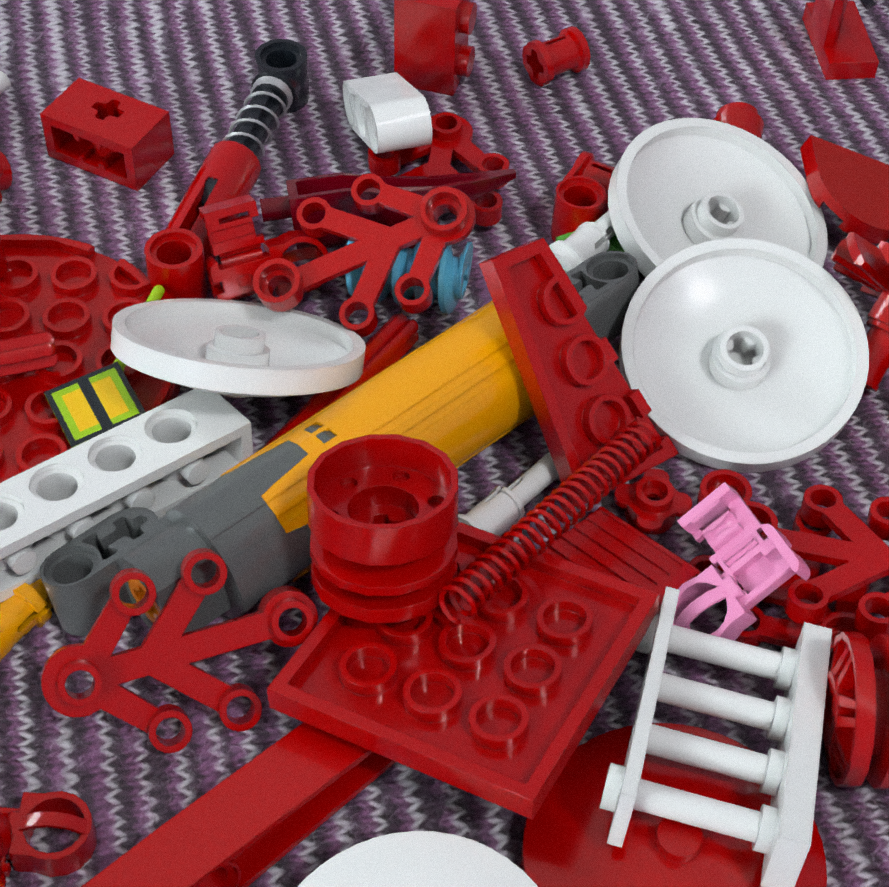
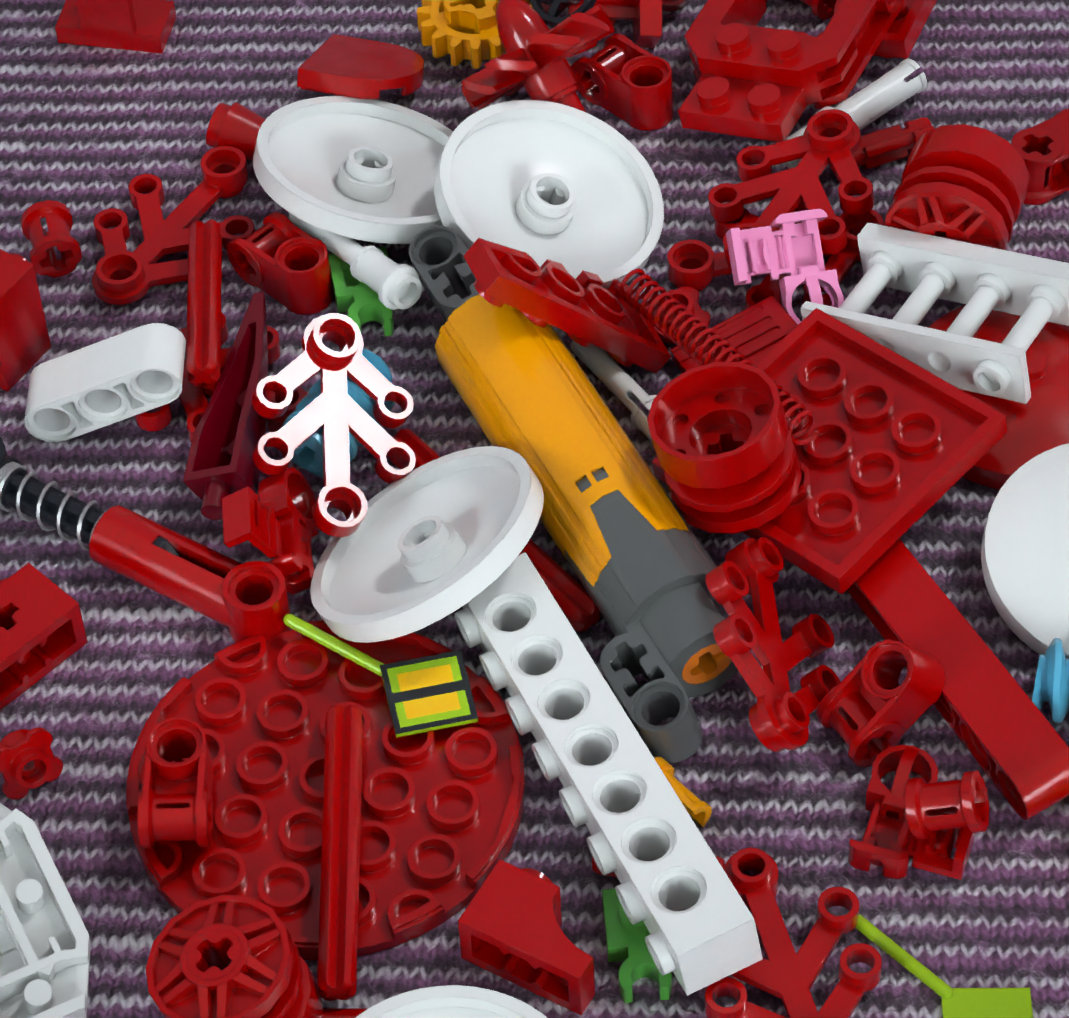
camera: 70 degrees left, 0 degrees up
none -> red plant [92,146,255,305]
none -> red axle [186,219,222,387]
none -> red piece [816,639,945,767]

